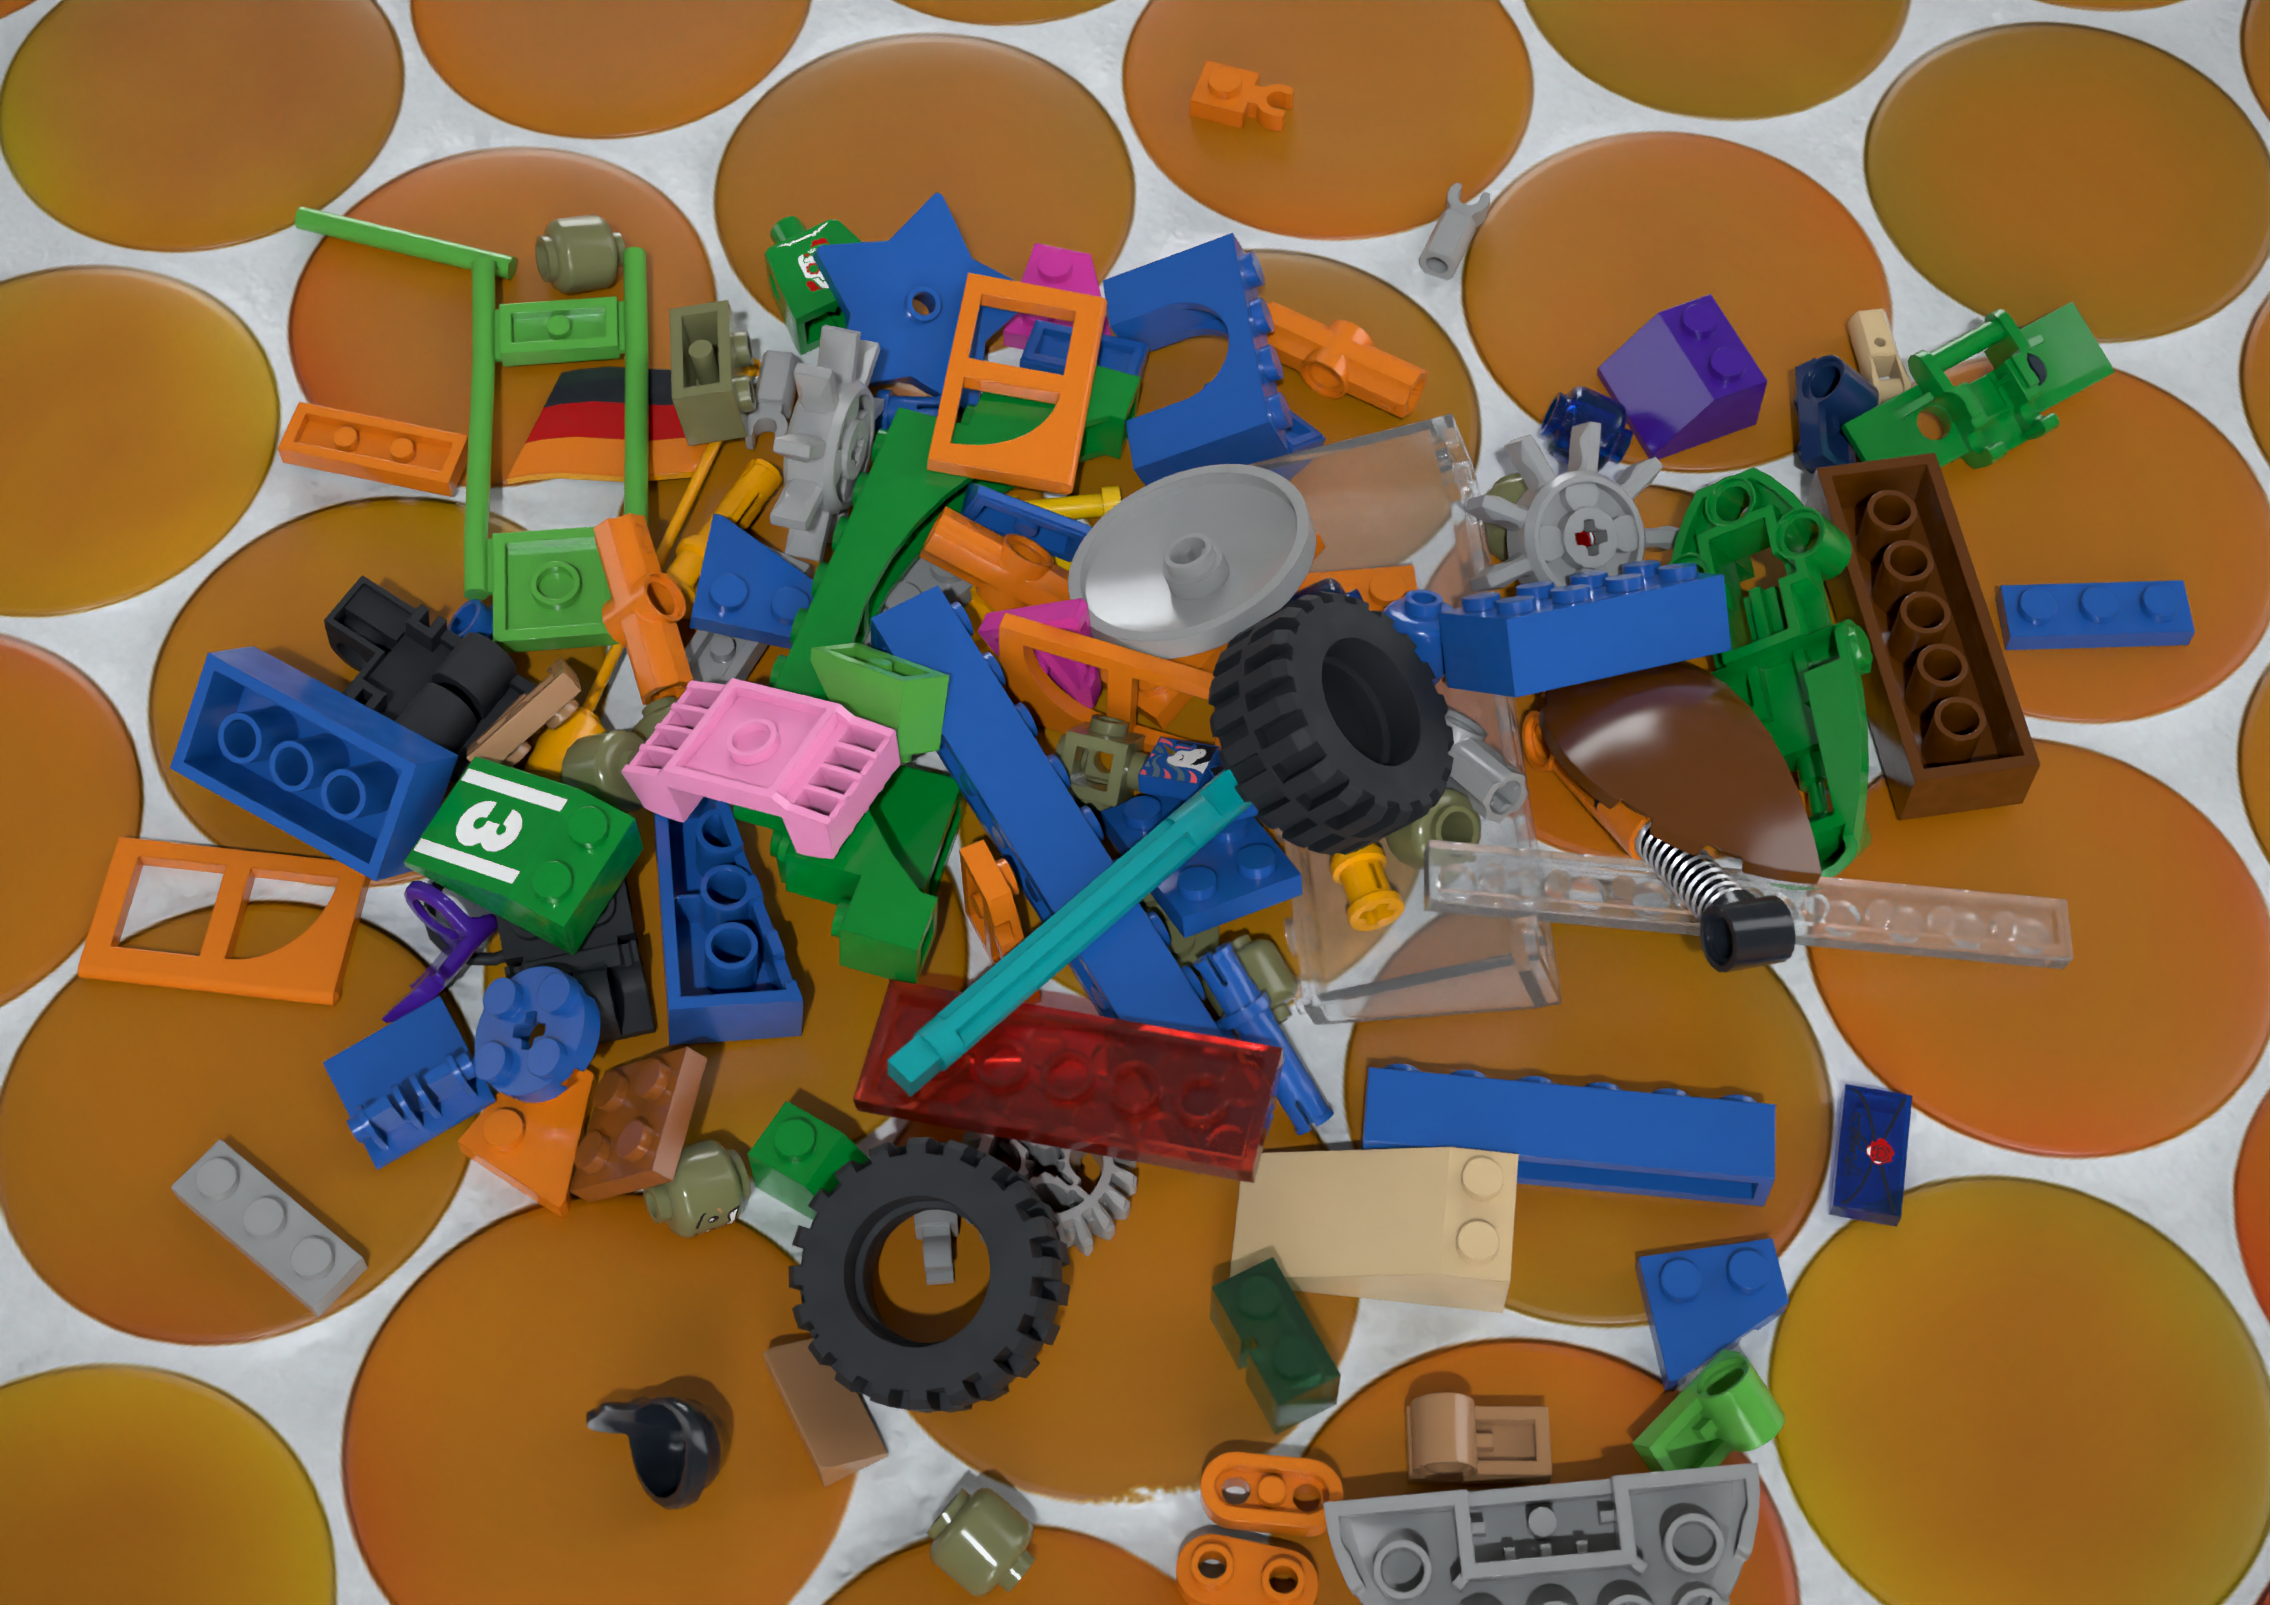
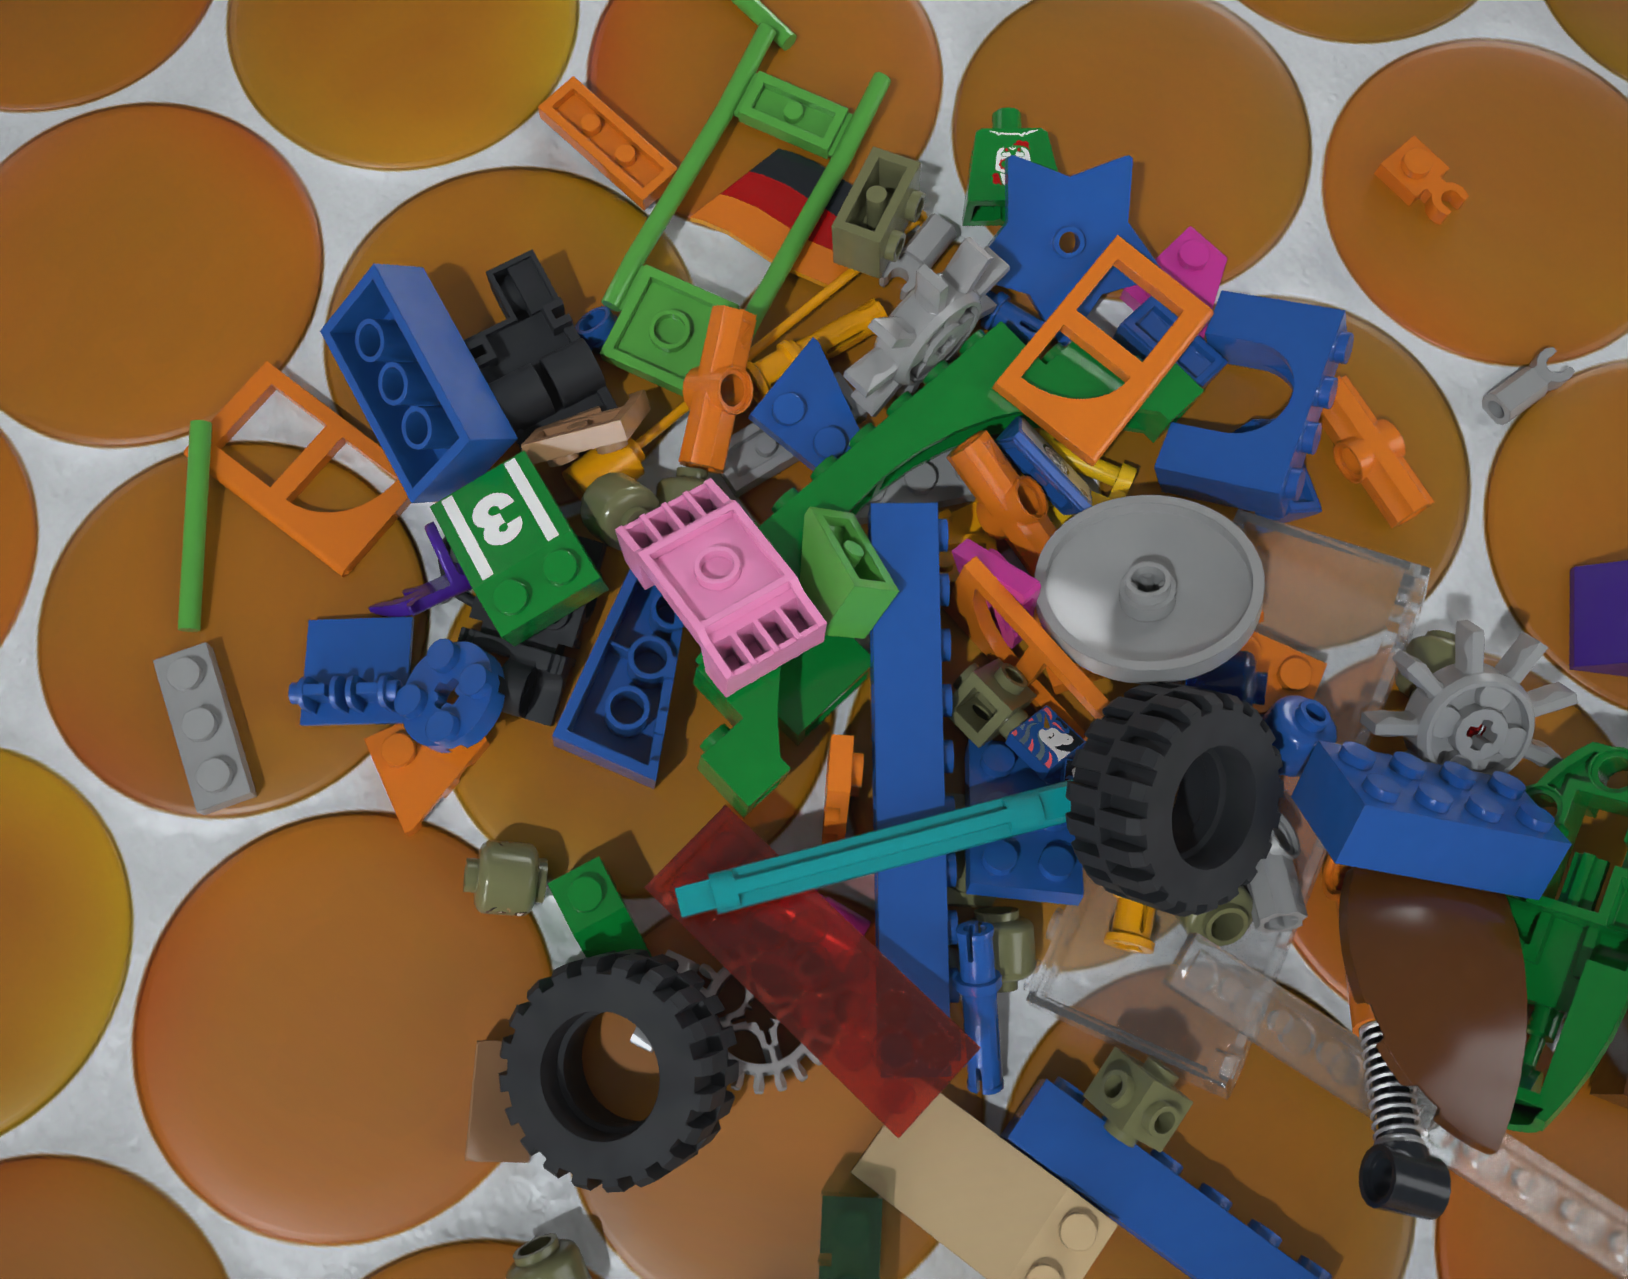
camera: 25 degrees right, 15 degrees up
olive head [535,214,625,294] -> none
dark orange plate [569,1047,708,1202] -> none
black hat [586,1396,728,1509] -> none
clear blue head [1539,386,1633,472] -> none
none -> bright green bar [178,420,212,632]
none -> olive brick [1083,1047,1194,1153]

